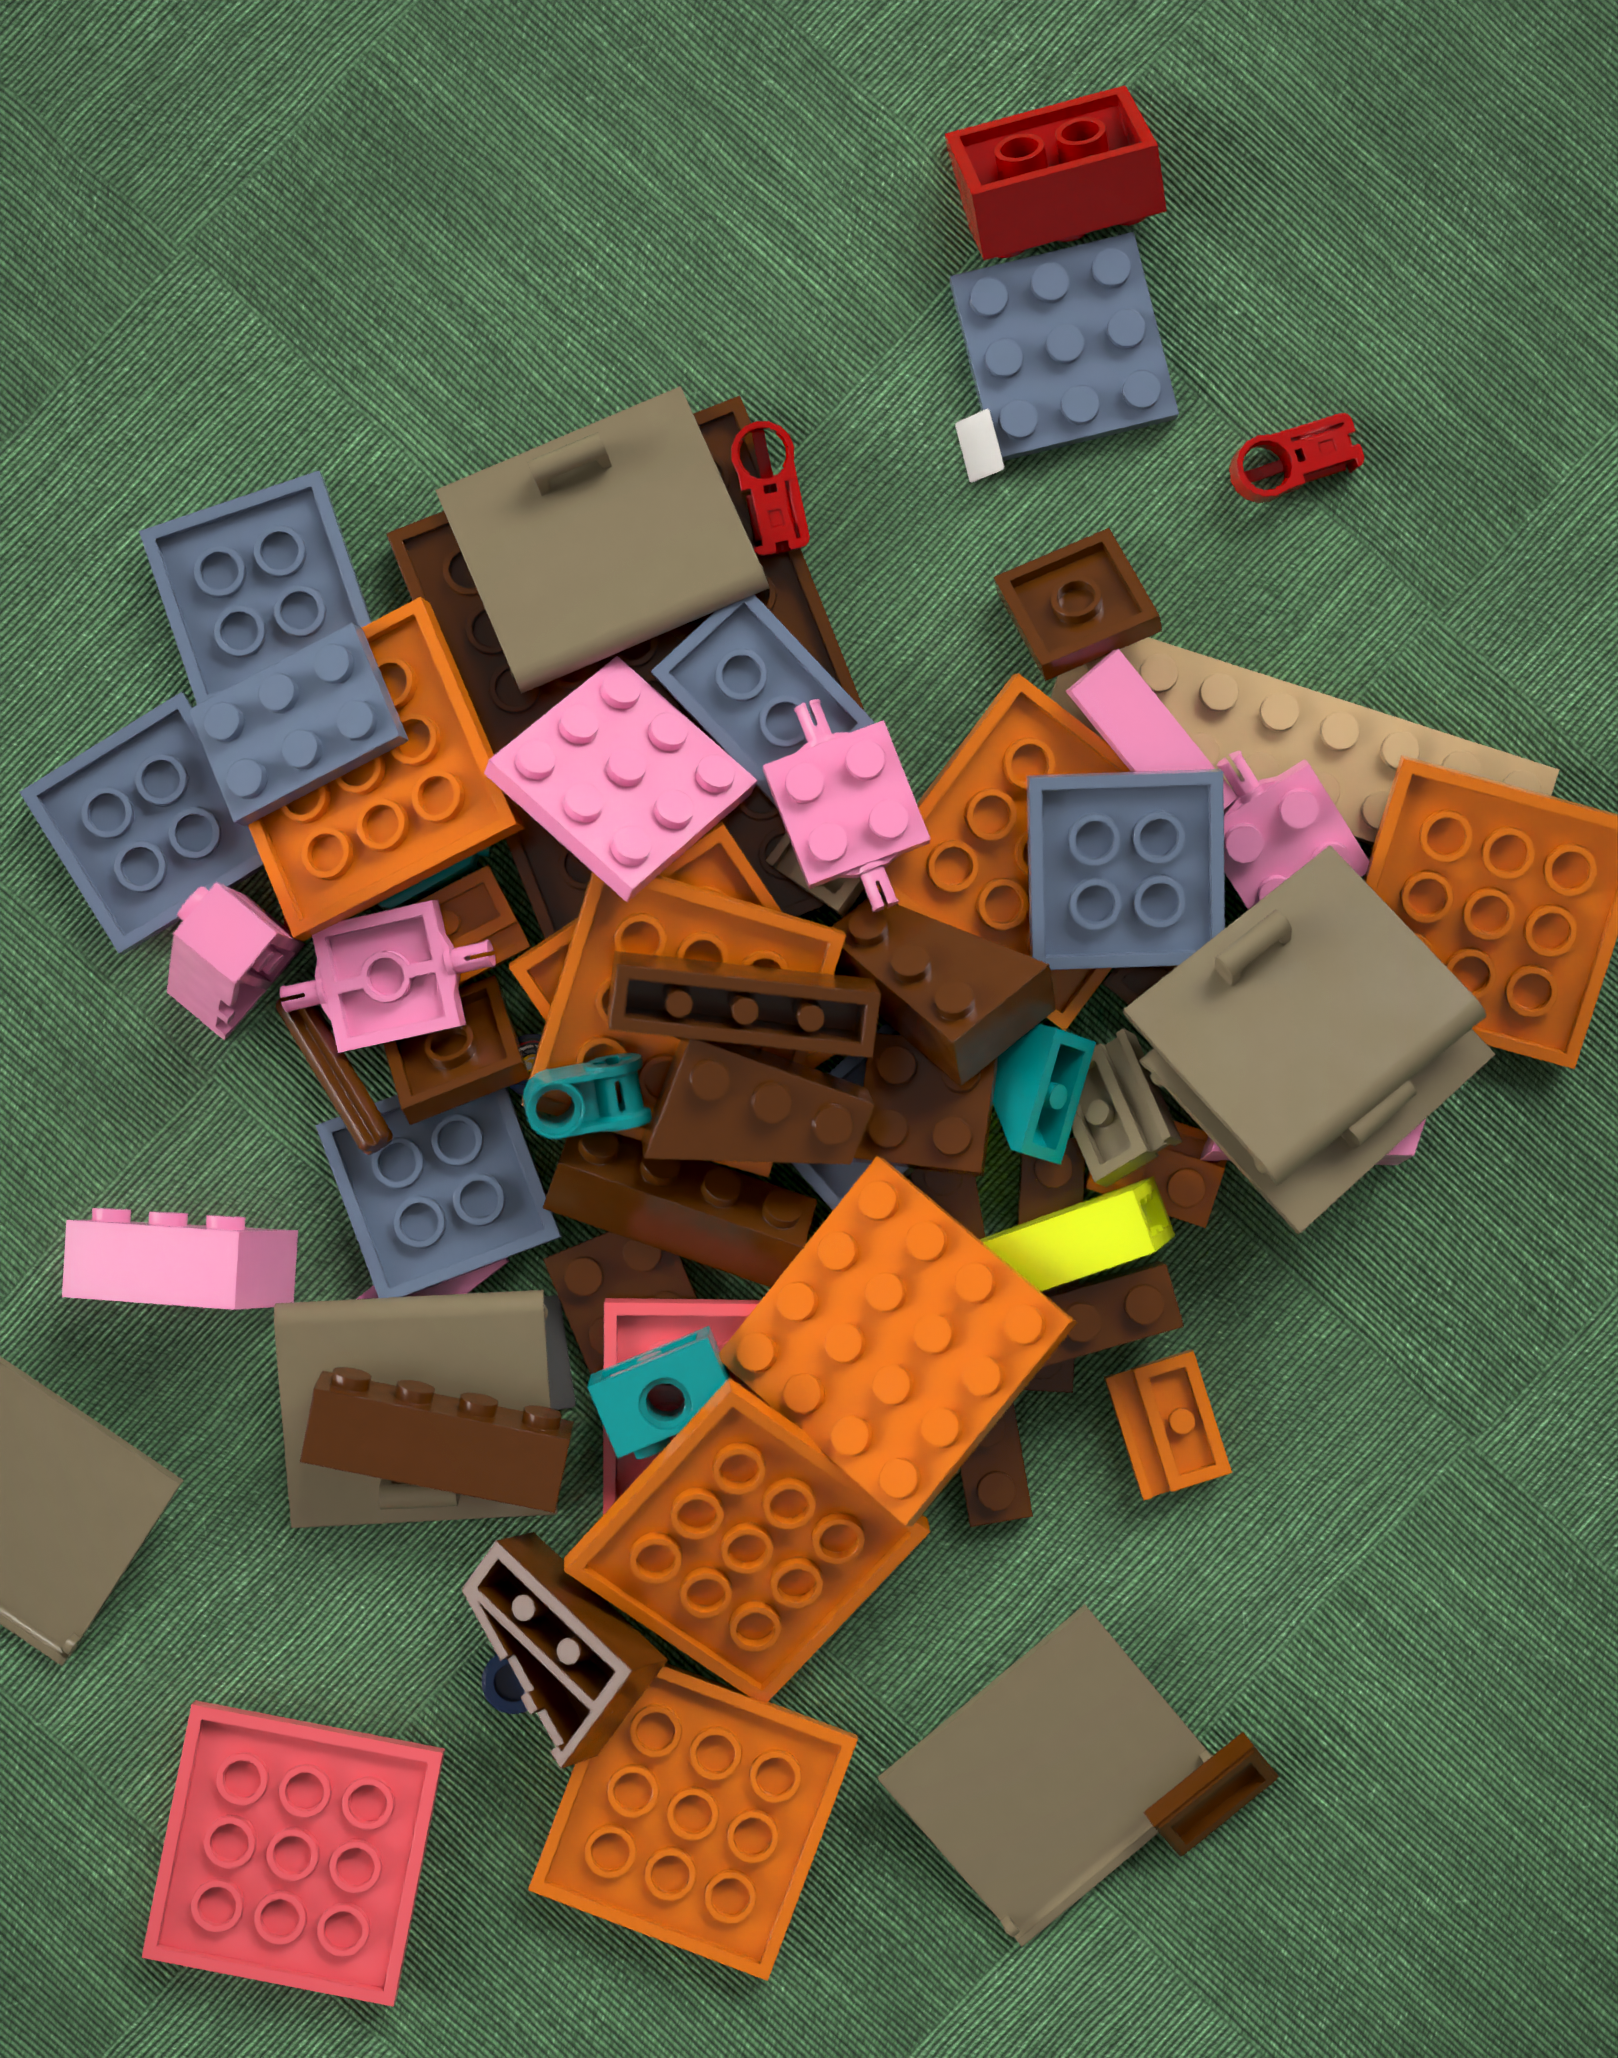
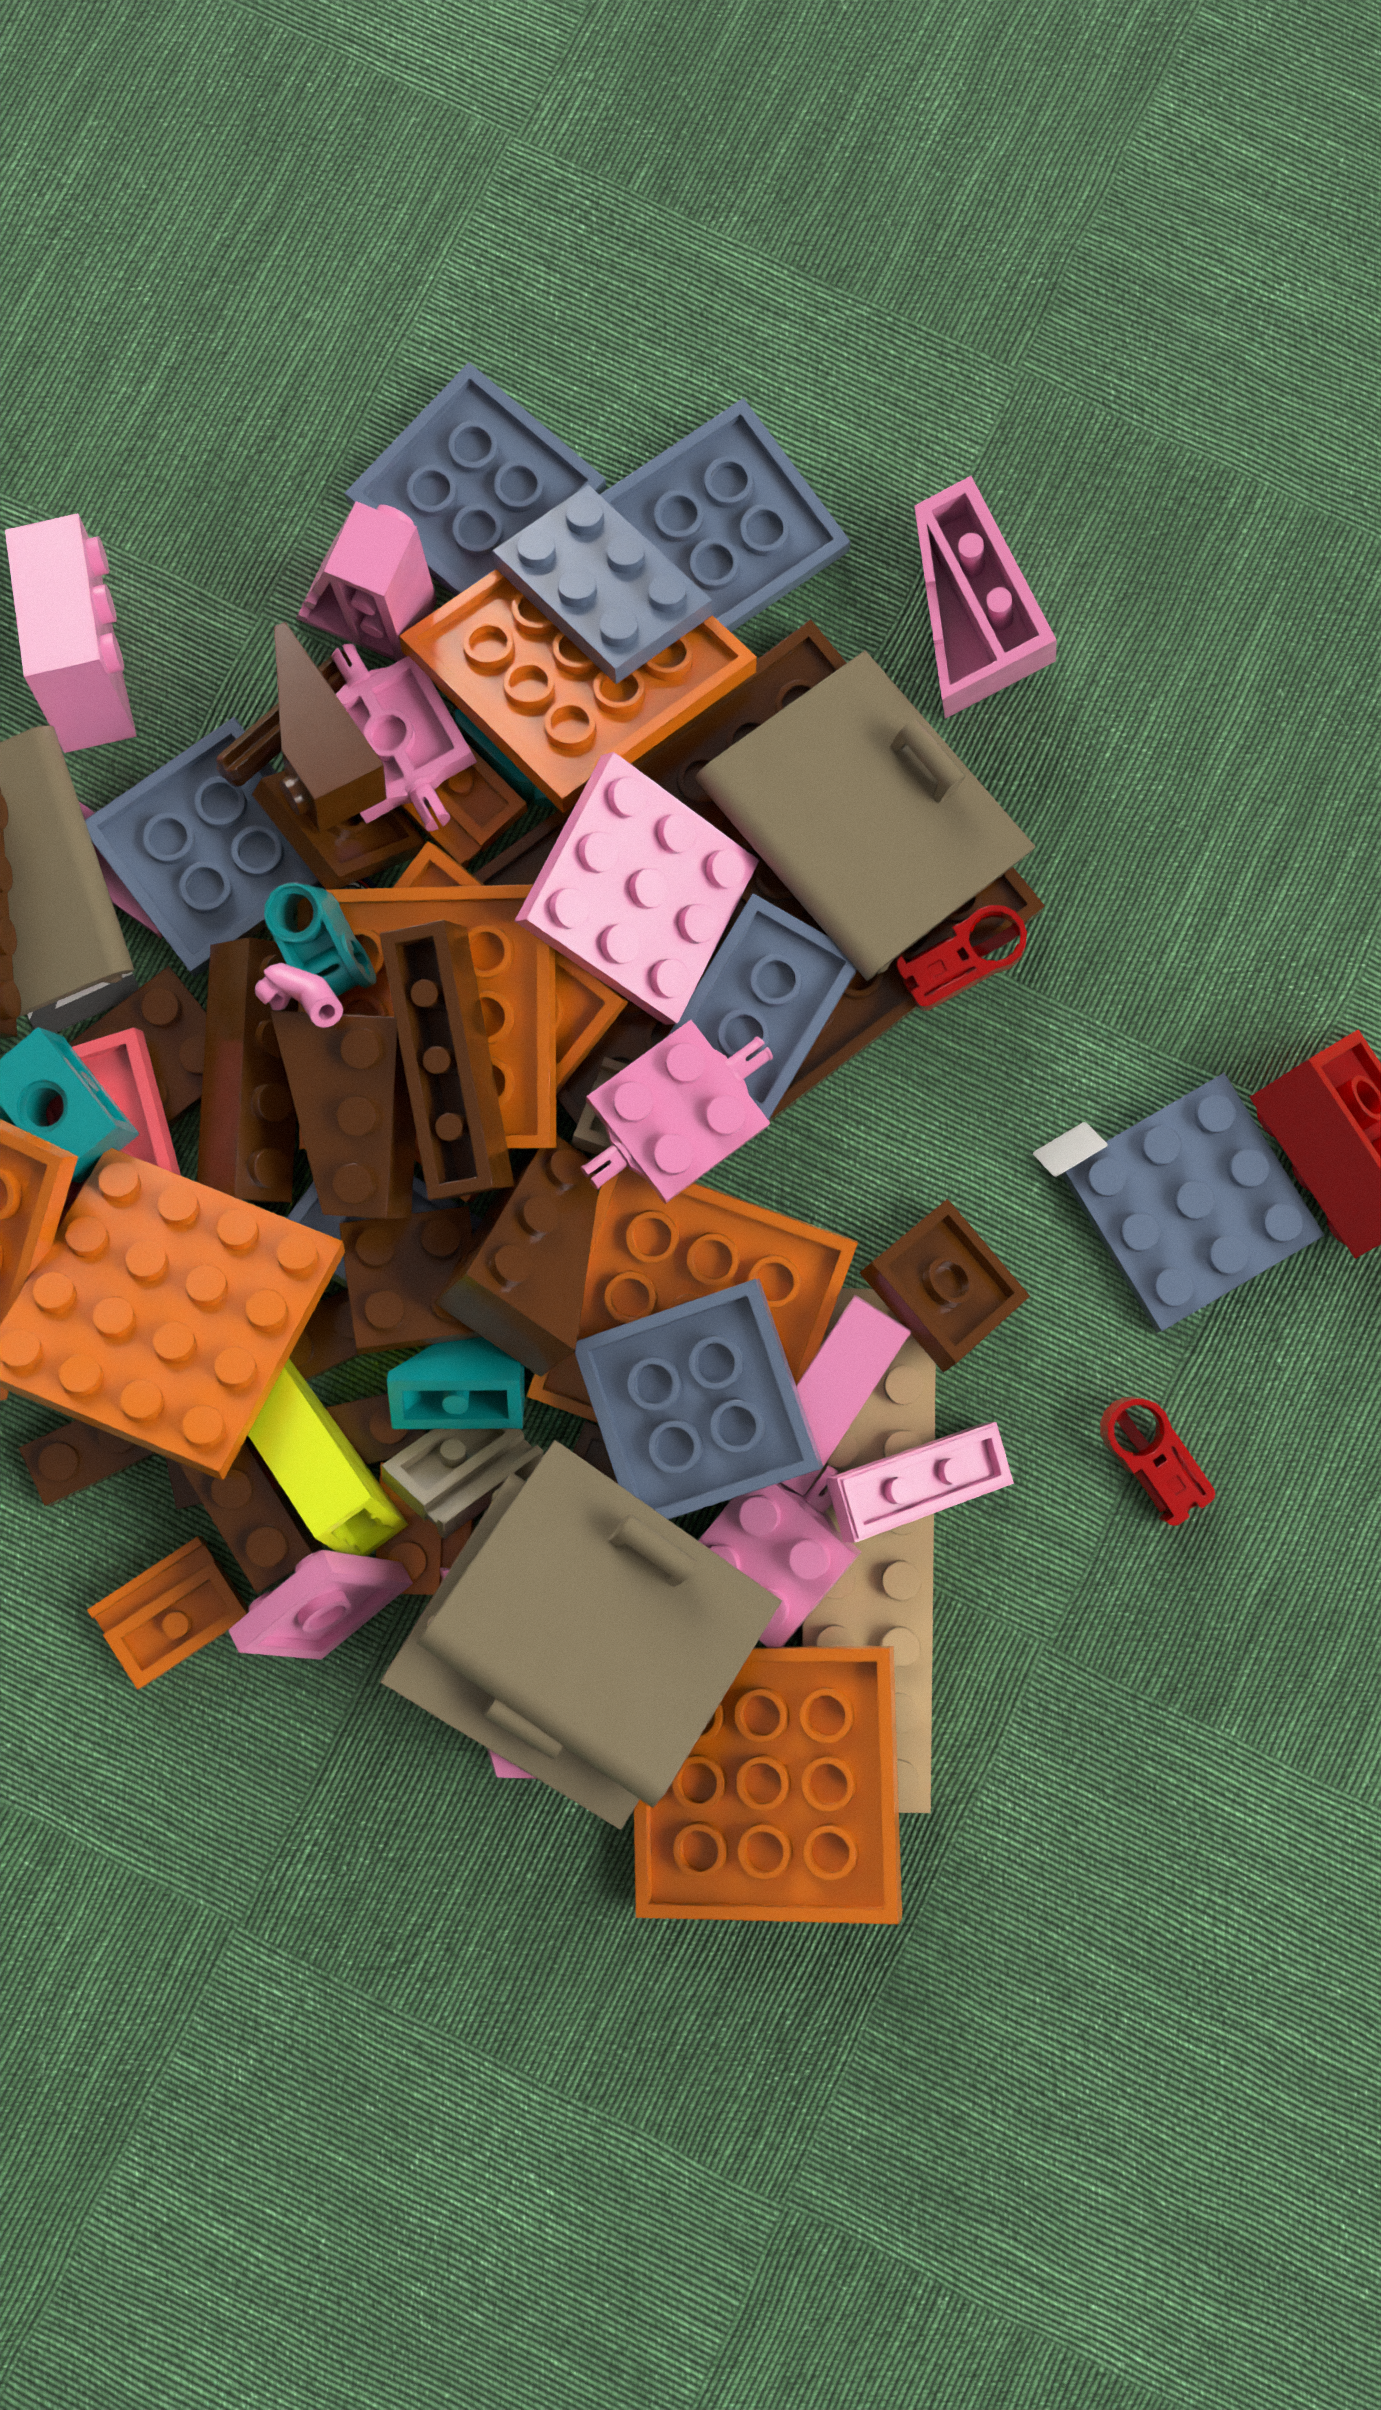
camera: 75 degrees right, 5 degrees down
none -> bright pink plate [228,1550,413,1660]
none -> bright pink arm [255,963,343,1027]
none -> reddish brown slope [274,622,387,833]
none -> bright pink tile [826,1422,1014,1543]
none -> bright pink wedge [914,476,1057,719]

